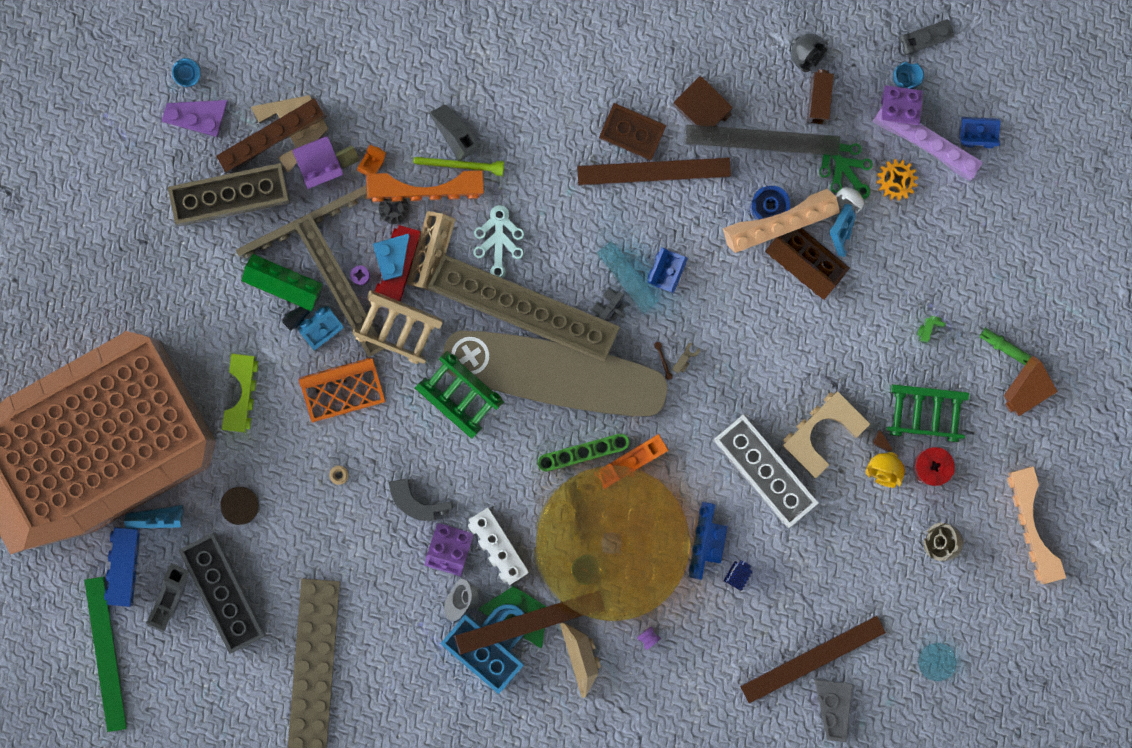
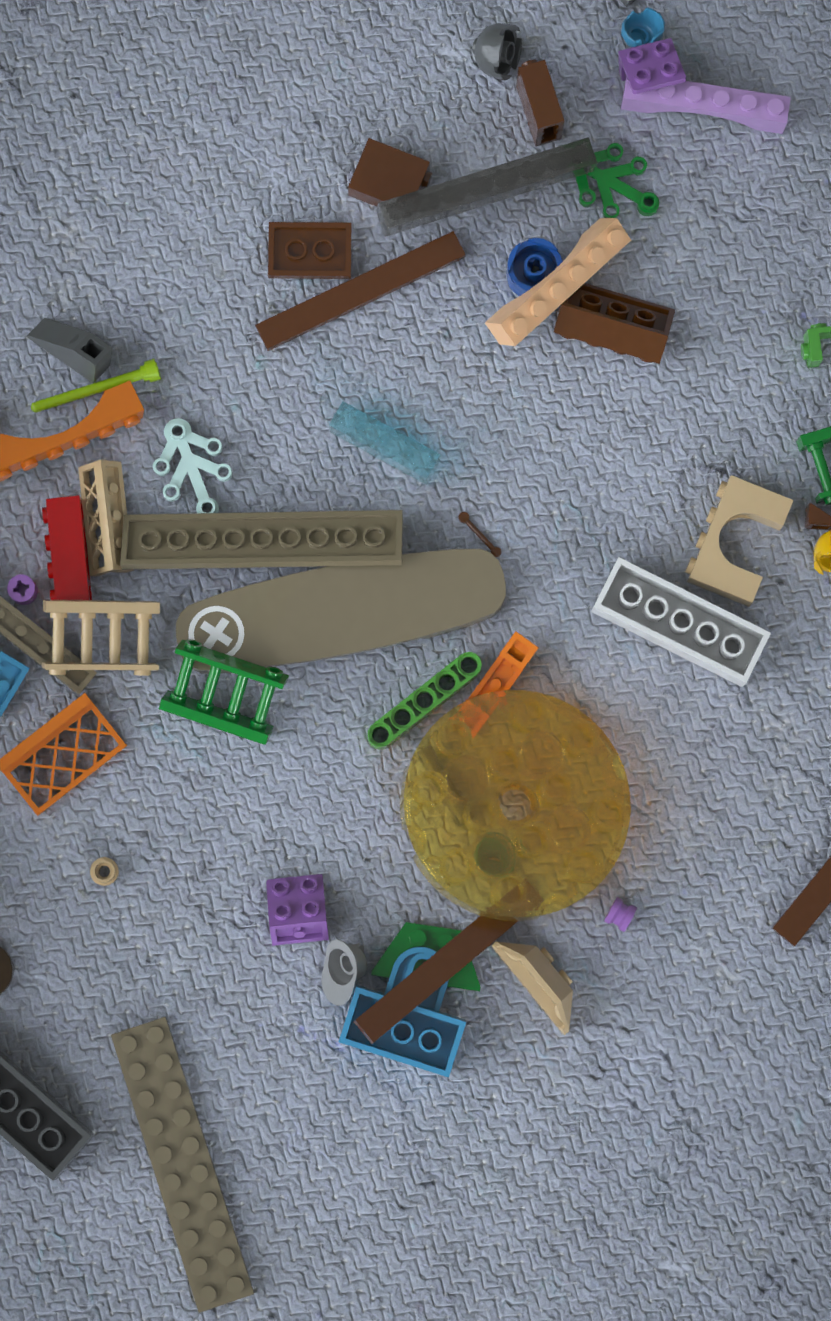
camera: 25 degrees left, 5 degrees down
dark azure wing [373,234,409,281] -> none
dark grey gear [379,198,409,224] -> none
dark grey arch [388,478,453,521] -> none
white brick [468,507,529,585] -> none
dark grey hips [592,288,626,321] -> none
blue bracket [648,247,688,294] -> none
dark tan plate [672,343,700,374] -> none
blue bracket [689,502,728,580] -> none
clear blue brick [723,560,753,591] -> none
dark azure wing [830,204,856,257] -> none
white hair [836,187,864,213] -> none
light orange gear [876,159,918,201] -> none
blue bracket [959,117,1001,148] -> none

